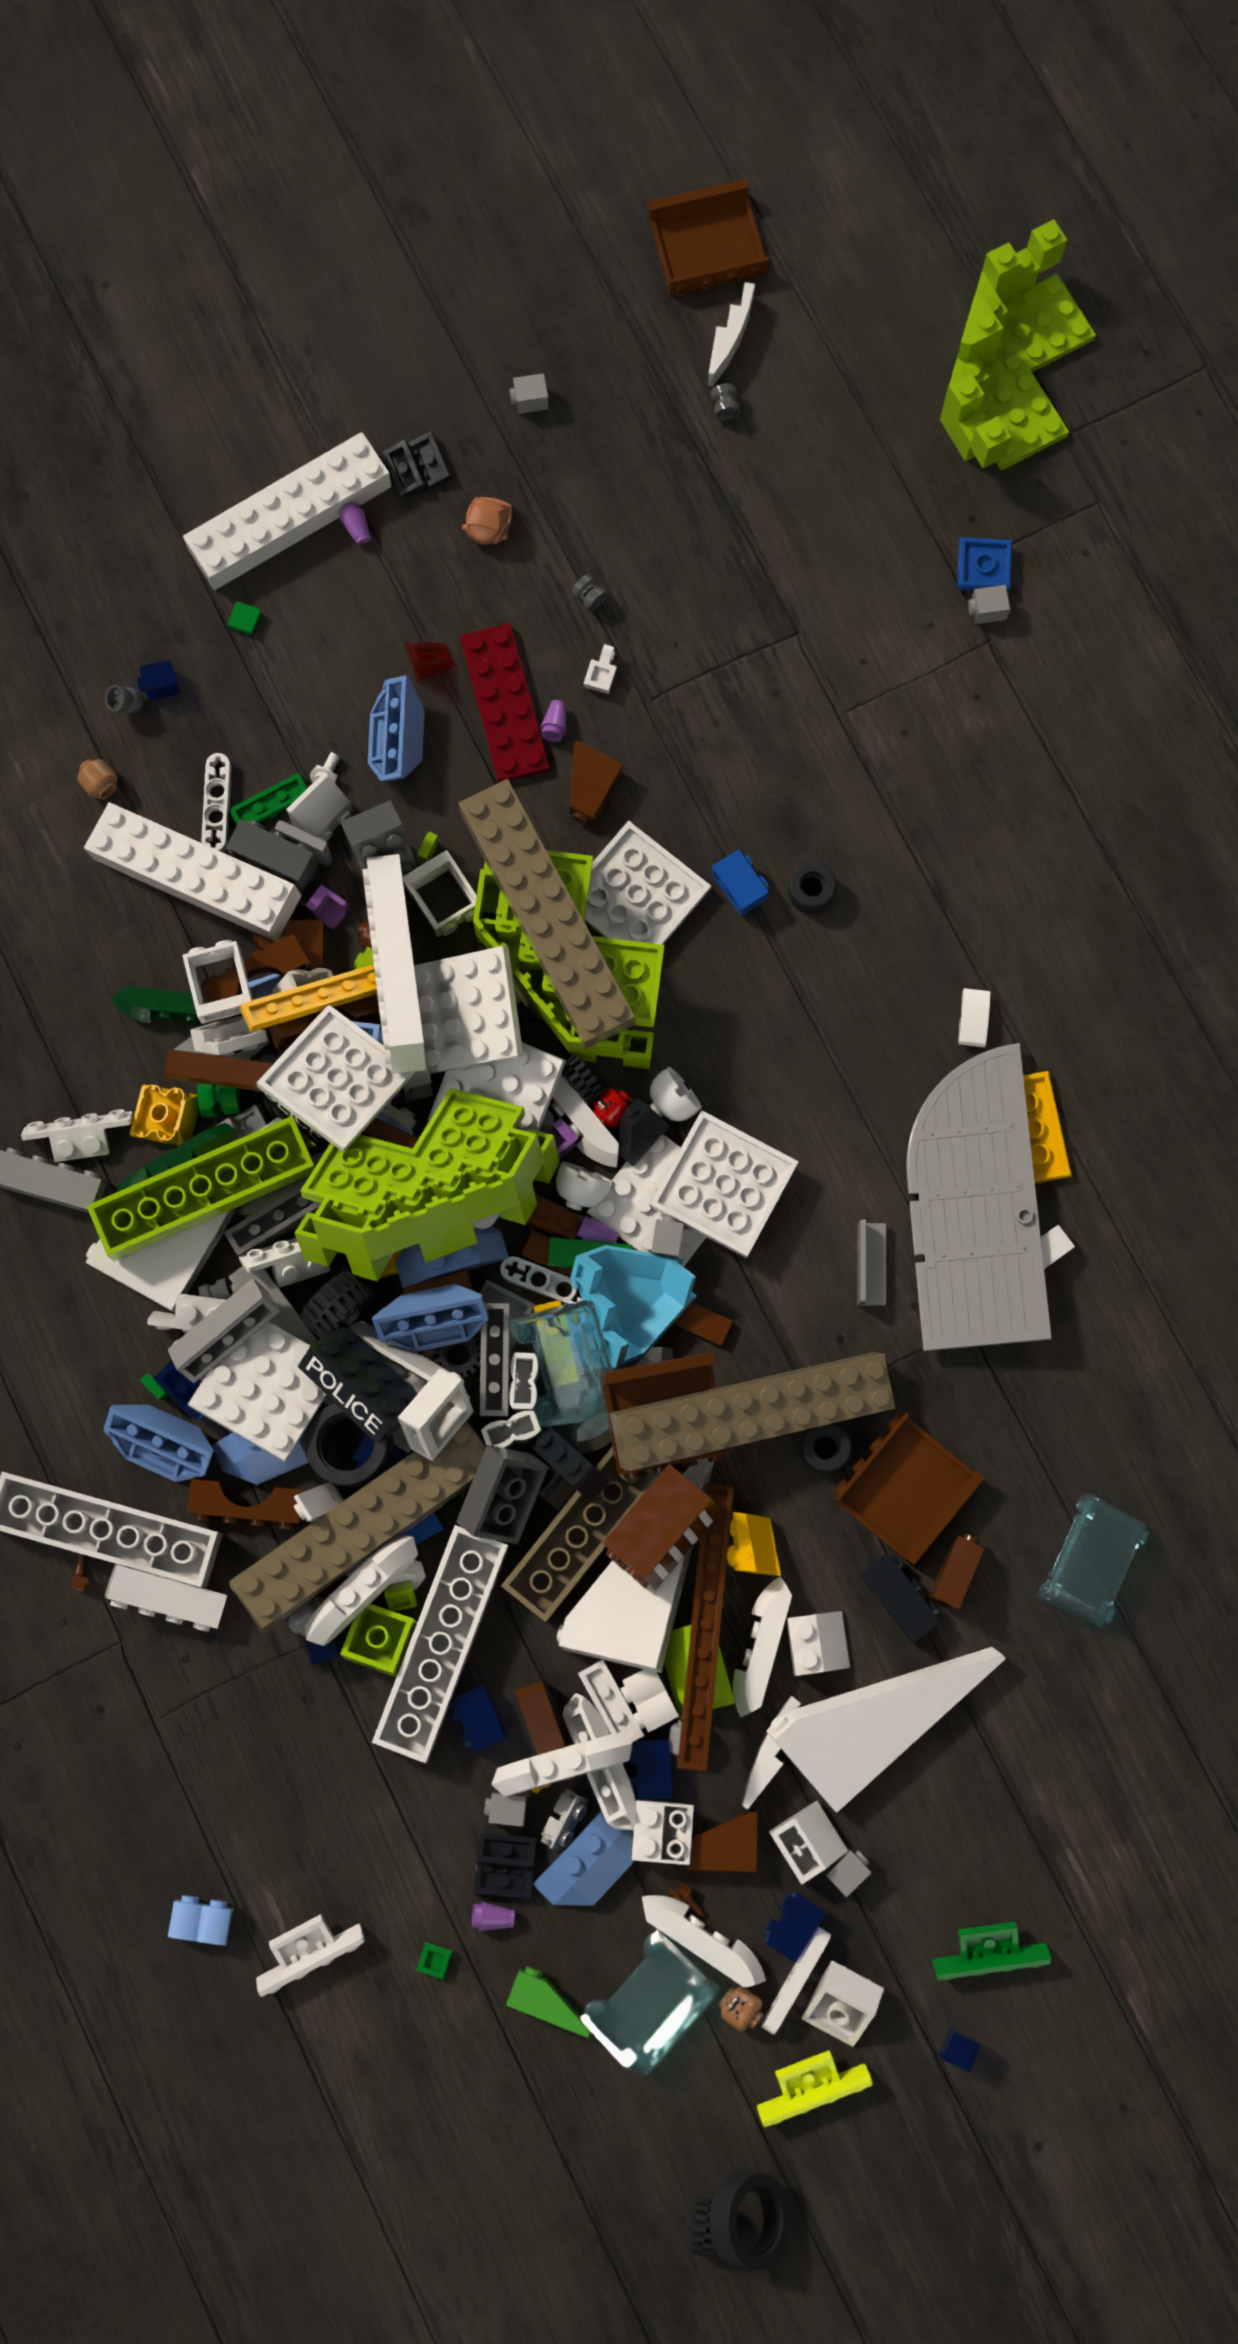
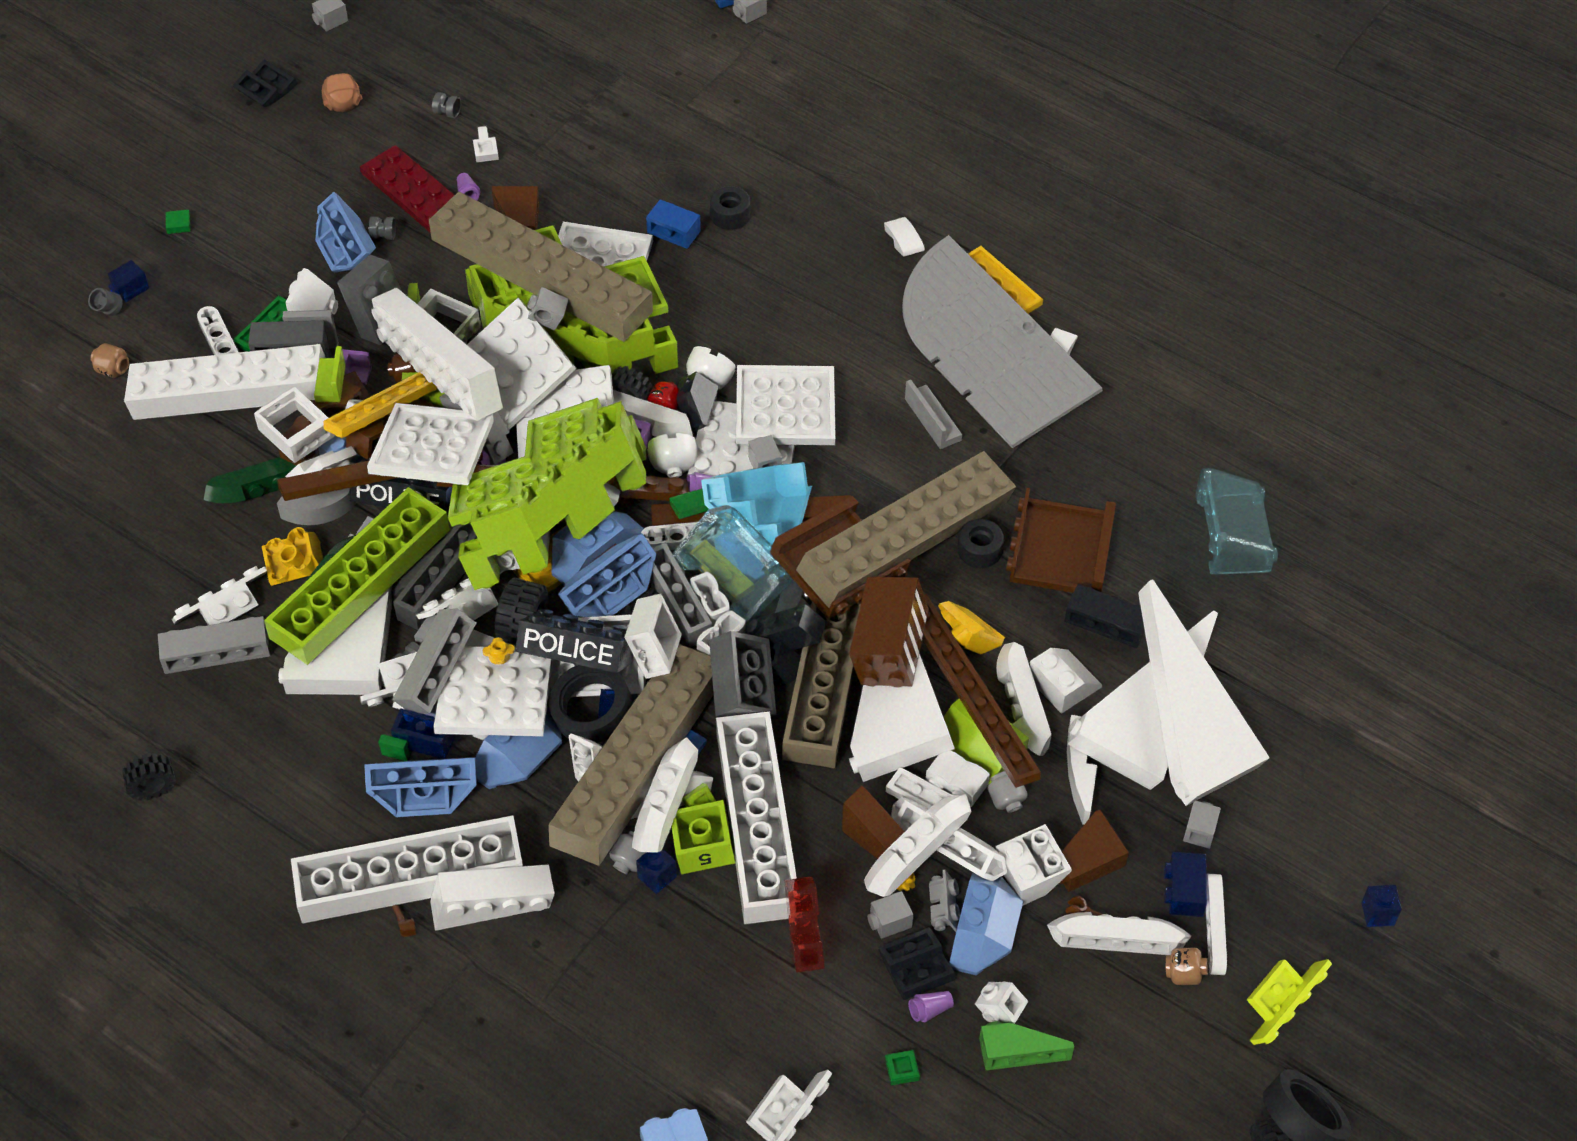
camera: 30 degrees left, 25 degrees down
white brick [183,432,392,590] -> none
reddish brown arch [187,1479,305,1530] -> none
green wheel [197,1083,242,1118] -> none
medium lavender cone [340,503,371,545] -> none
clear red slope [404,642,455,681] -> none
clear blue brick [450,1685,507,1752] -> none
clear light blue windscreen [580,1930,720,2076] -> none
clear blue brick [630,1739,672,1800] -> none
white slope [769,1800,848,1884] -> none
white slope [801,1961,884,2047] -> none
reddish brown slope [927,1534,984,1610] -> none
green bracket [932,1922,1052,1980] -> none
none -> lime panel [314,346,346,402]
none -> dark grey wheel [369,216,396,240]
none -> yellow plate [482,638,515,664]
none -> light grey brick [527,287,568,330]
none -> clear red arch [784,876,825,973]
none -> white brick [975,981,1028,1024]
none -> white slope [1138,579,1269,806]

